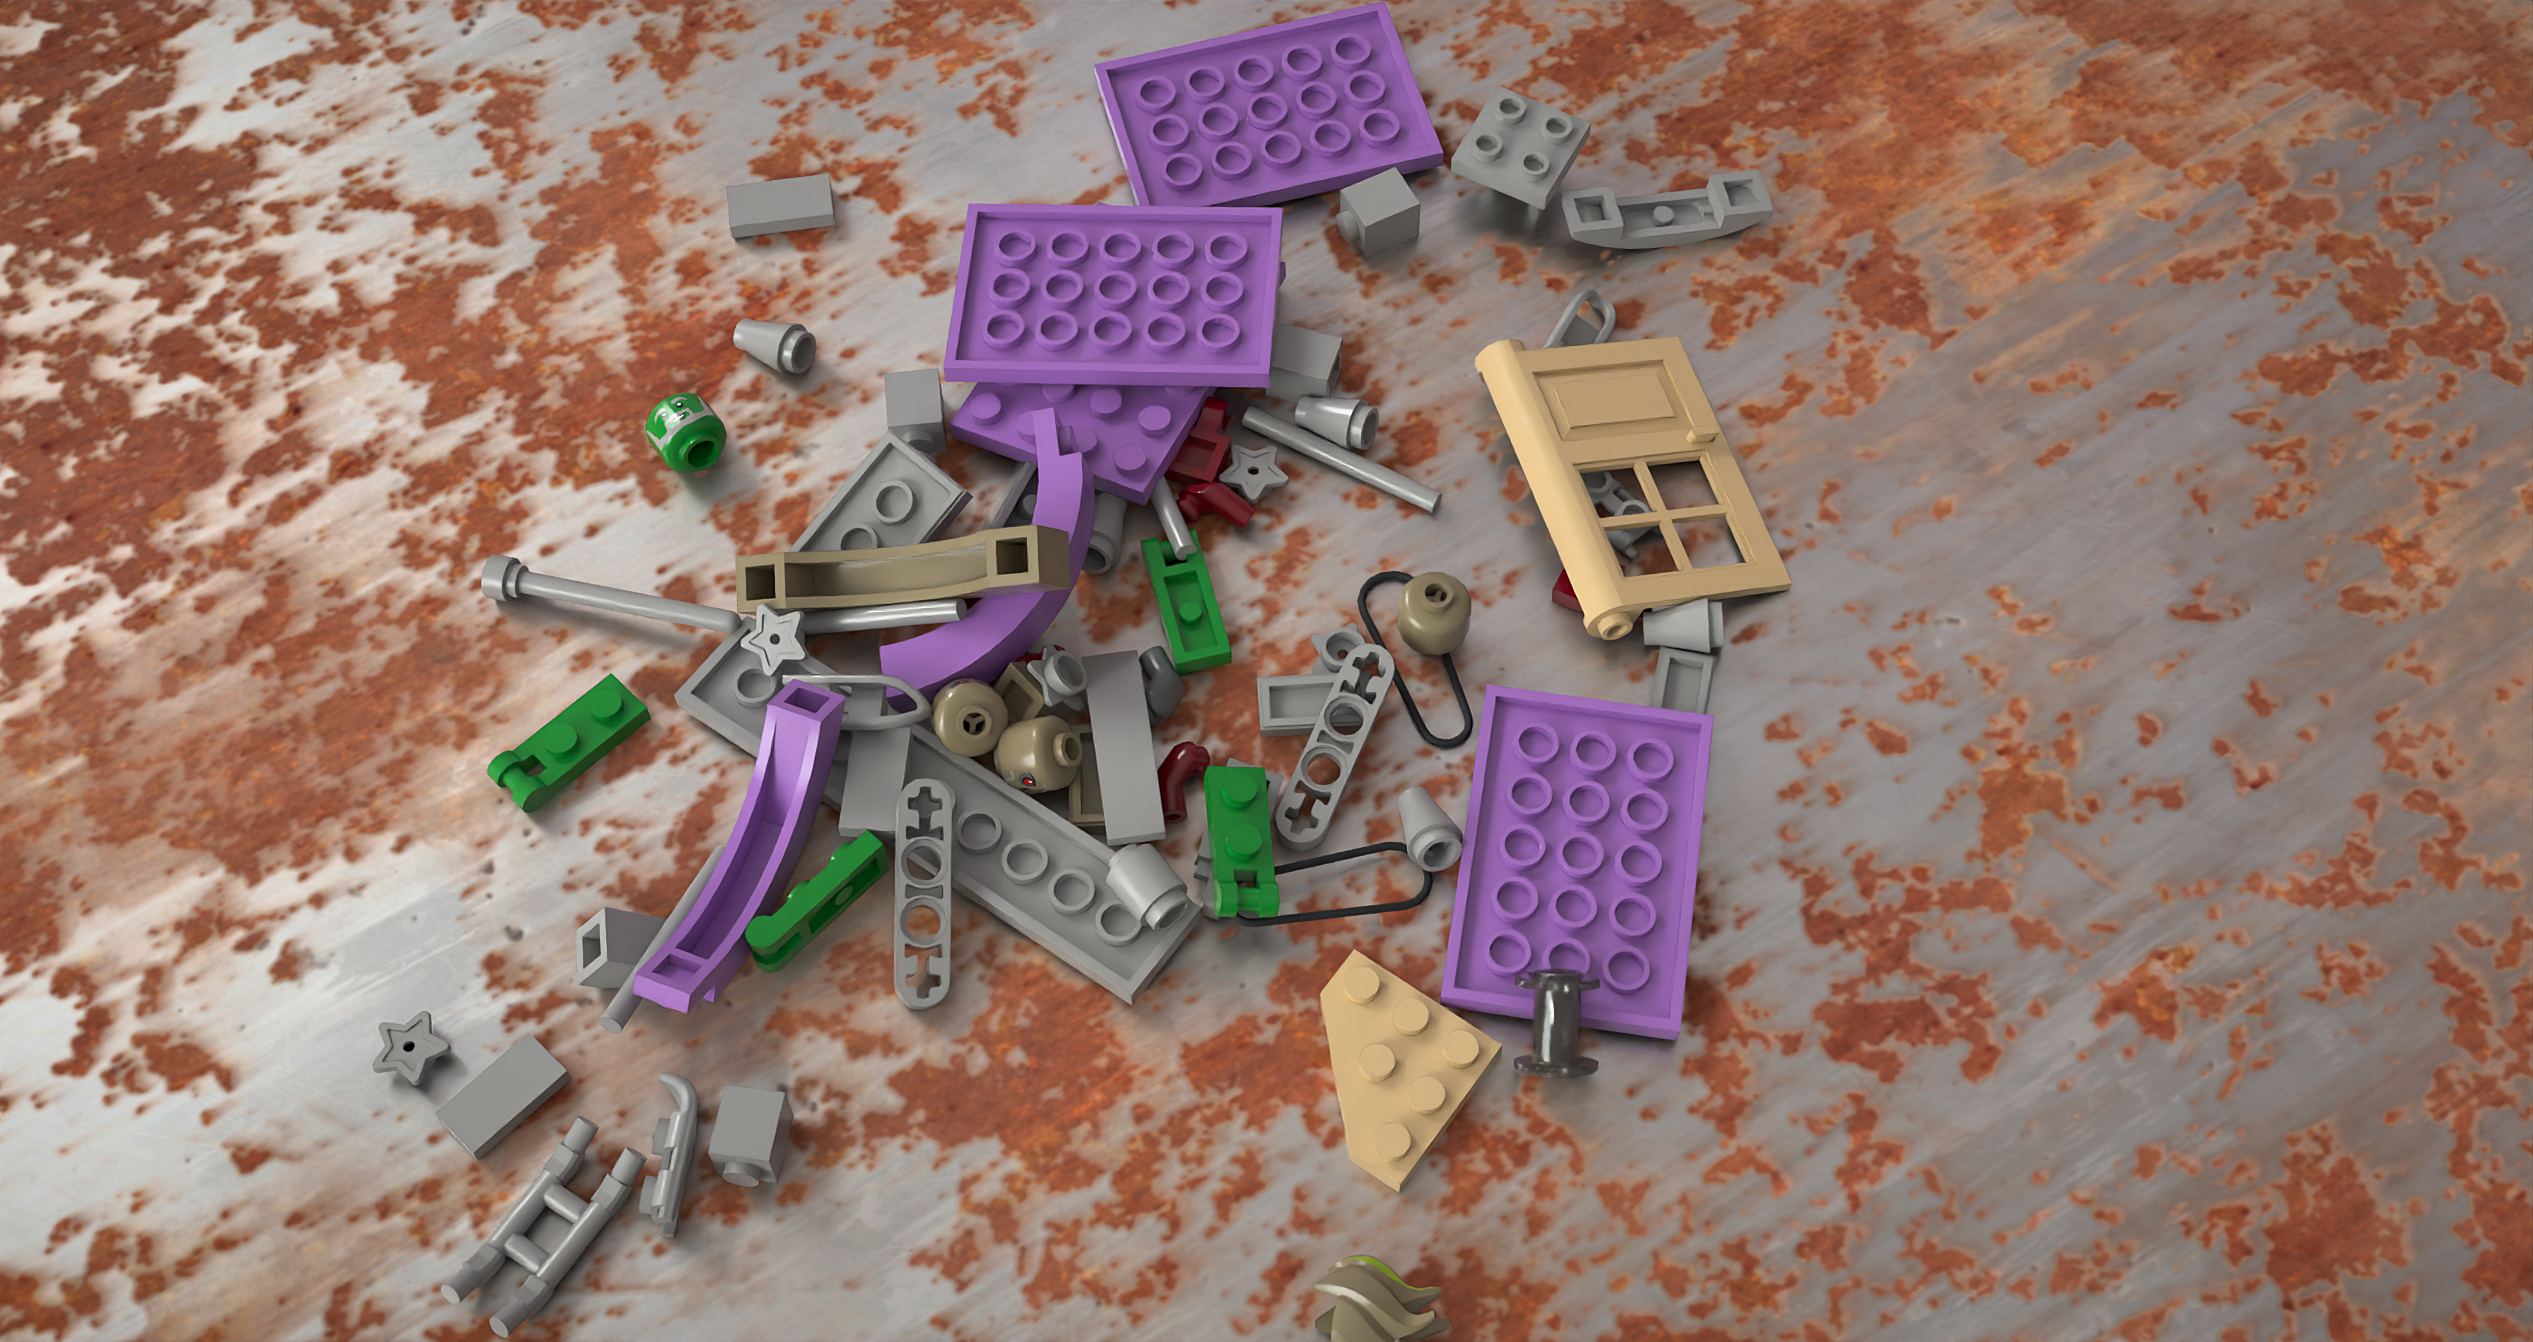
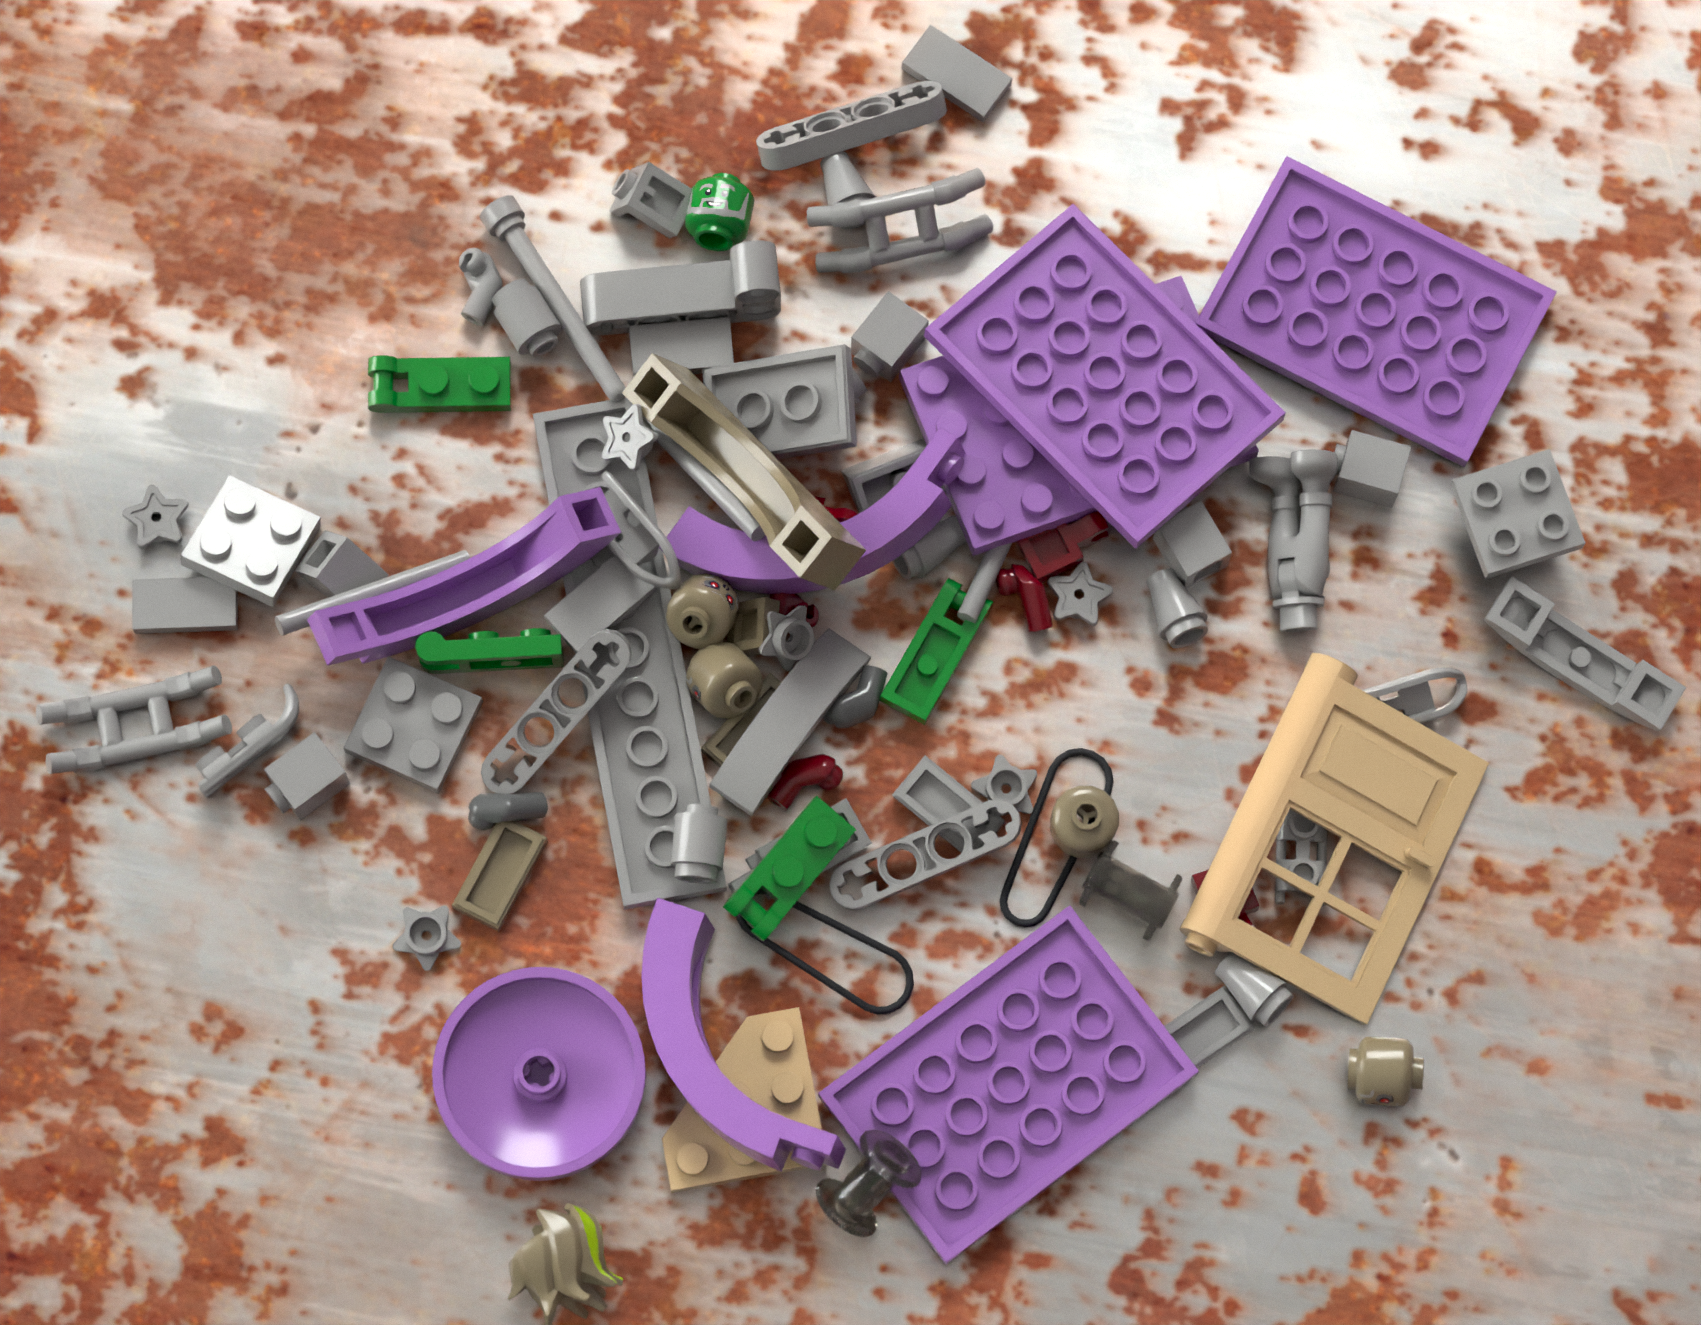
camera: 40 degrees right, 15 degrees up
light grey bar [1242,406,1443,513] -> none
light grey cone [1397,787,1463,872] -> none
none -> plate [181,475,321,607]
none -> light grey plate [344,656,483,794]
none -> light grey plate [393,906,461,971]
none -> medium lavender dish [432,967,646,1181]
none -> dark tan tile [452,821,548,932]
none -> light grey arm [459,248,503,326]
none -> dark grey arm [468,792,548,830]
none -> light grey brick [492,279,562,357]
none -> light grey beam [580,240,781,335]
none -> light grey bracket [610,162,692,238]
none -> light grey tile [629,317,734,377]
none -> medium lavender arch [641,897,846,1172]
none -> light grey beam [756,81,947,170]
none -> light grey piece [807,168,993,273]
none -> clear smoke hose [1079,840,1183,941]
none -> light grey piece [1249,449,1338,632]
none -> dark tan head [1348,1036,1424,1106]

